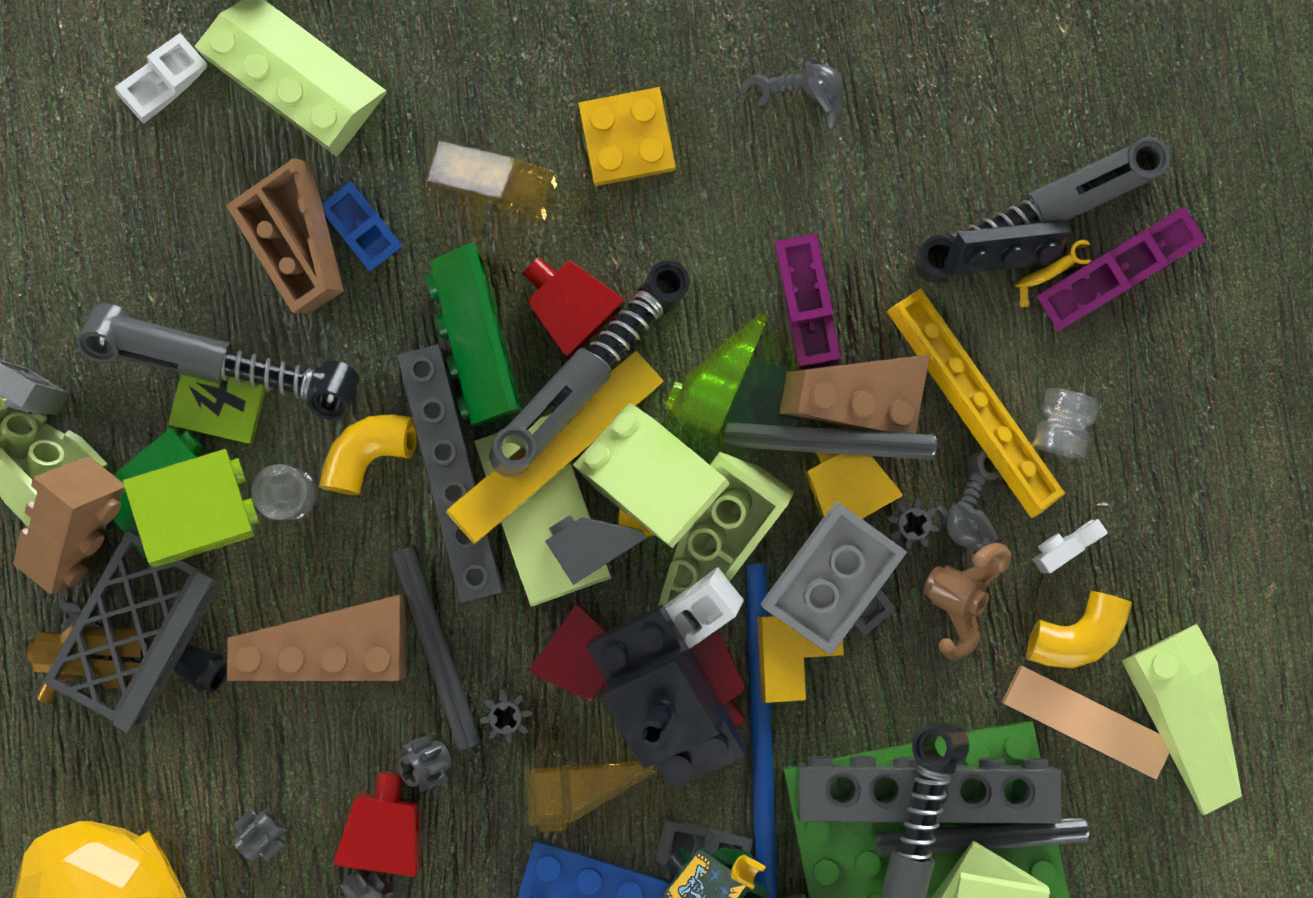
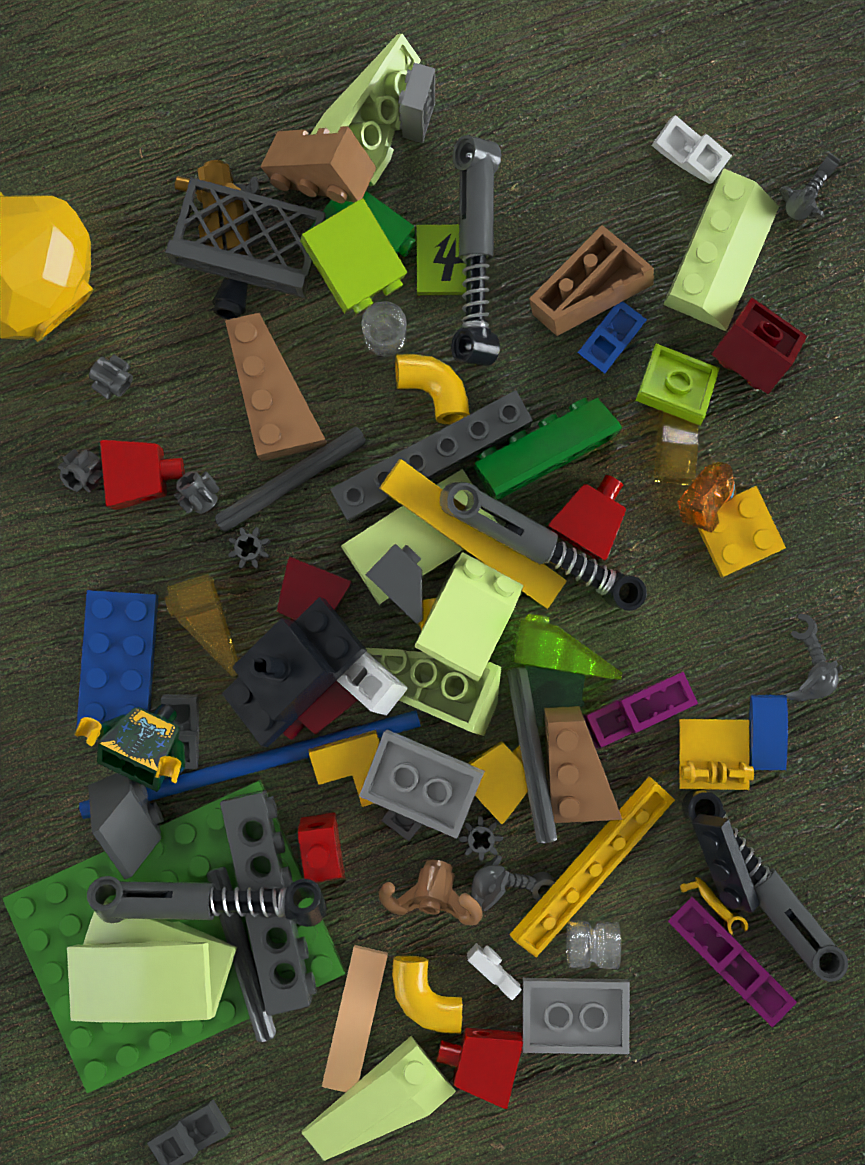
camera: 75 degrees right, 0 degrees up
none -> red torso [298,812,346,883]
none -> red torso [436,1028,523,1109]
none -> light grey plate [522,978,630,1054]
none -> lime tile [635,343,720,426]
none -> clear orange leg [677,462,736,533]
none -> yellow hinge [679,719,754,790]
none -> dark red slope [711,297,807,394]
none -> blue slope [749,695,788,770]

